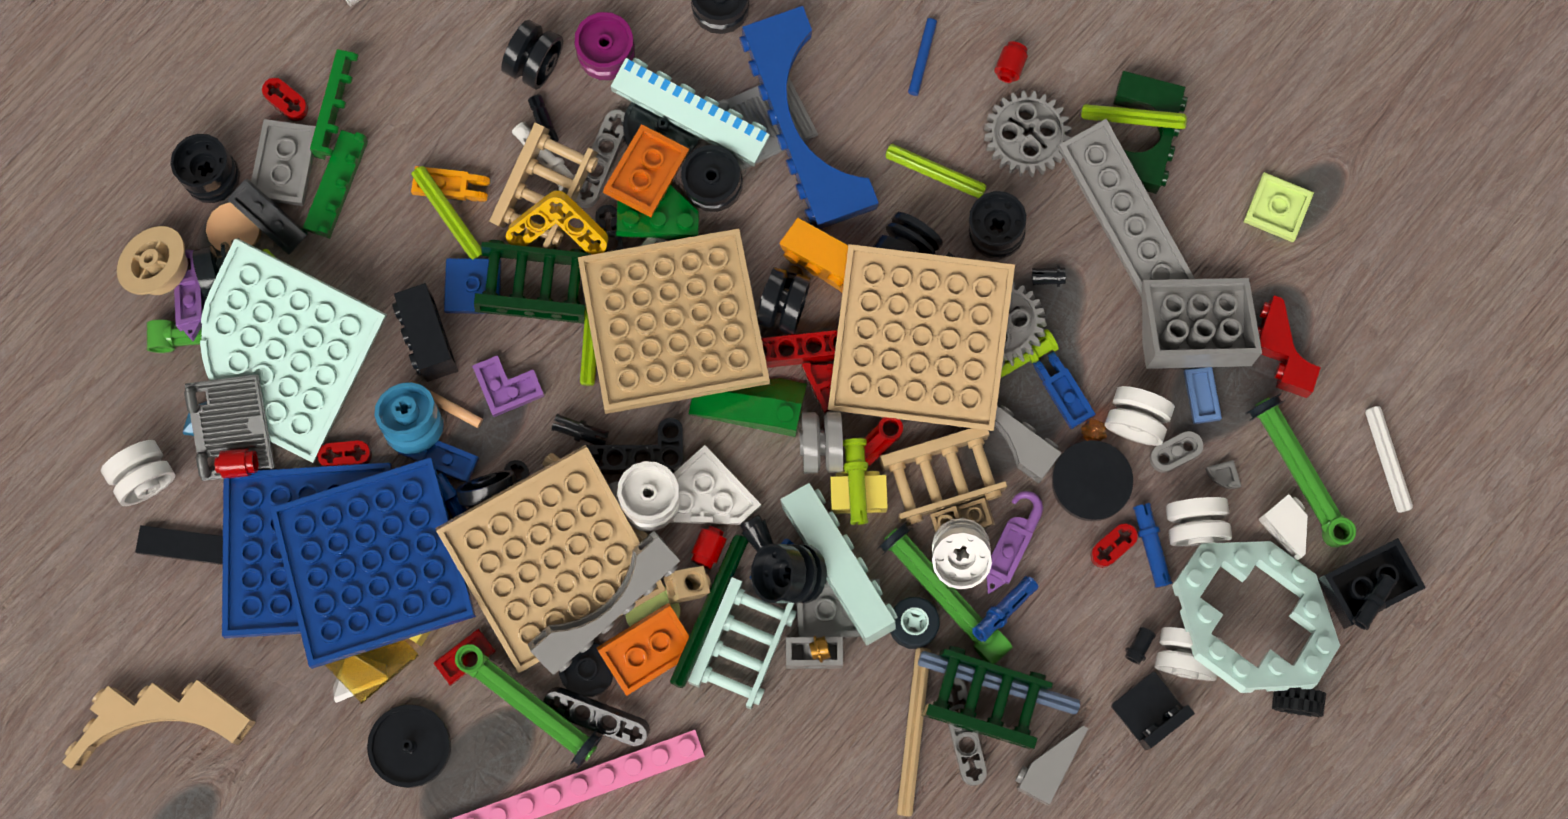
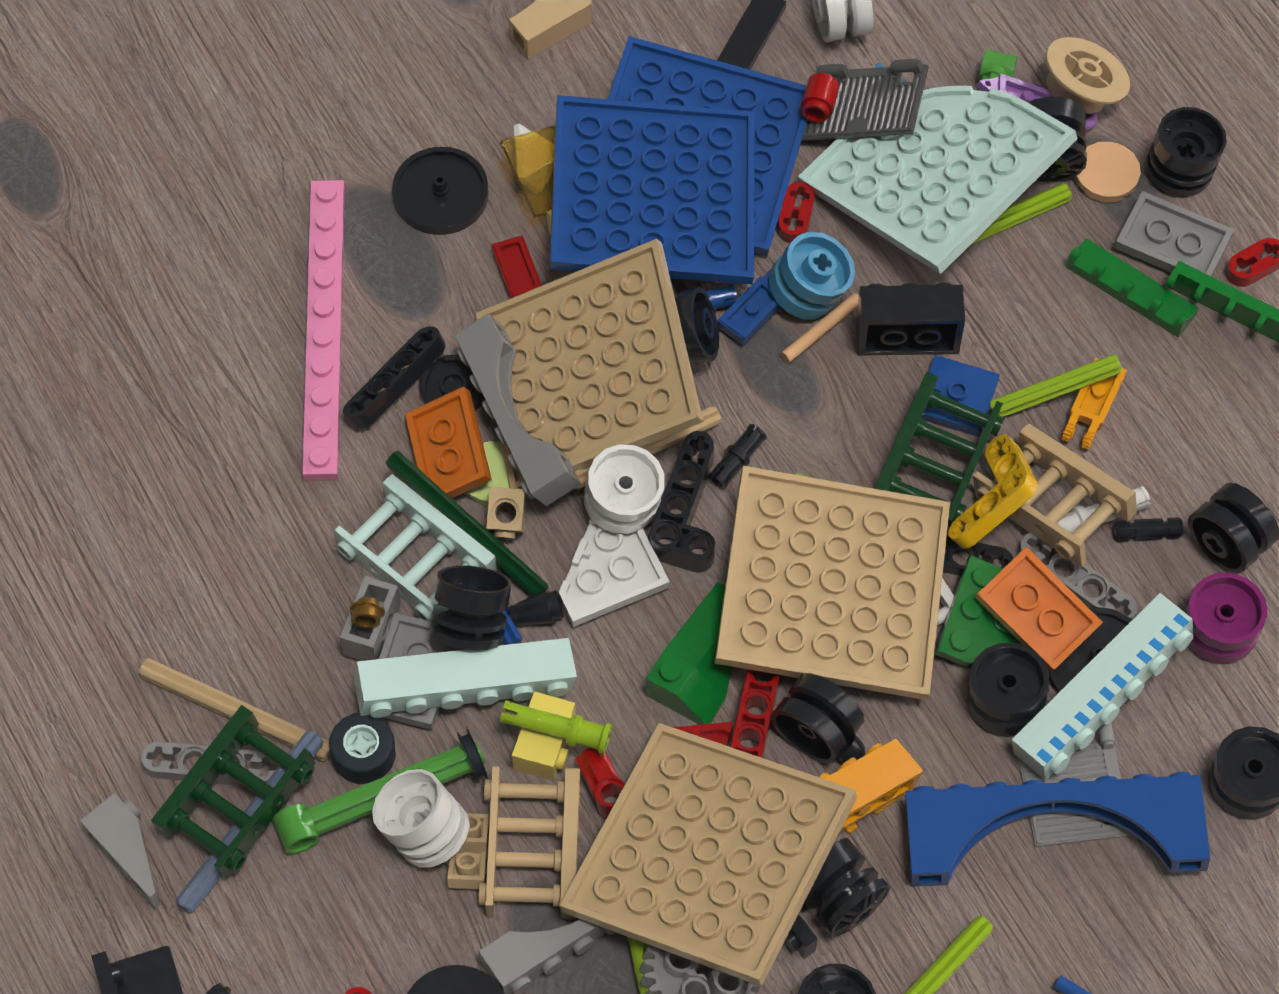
camera: 110 degrees right, 15 degrees down
black plate [227,179,308,255] -> none
bright green piece [455,644,603,769] -> none
medium lavender plate [472,355,544,417] -> none
black bush [504,460,530,482] -> none
red brick [691,526,727,569] -> none
light grey wheel [799,411,843,474] -> none
blue pin [972,576,1038,642] -> none
medium lavender plate [986,491,1043,594] -> none

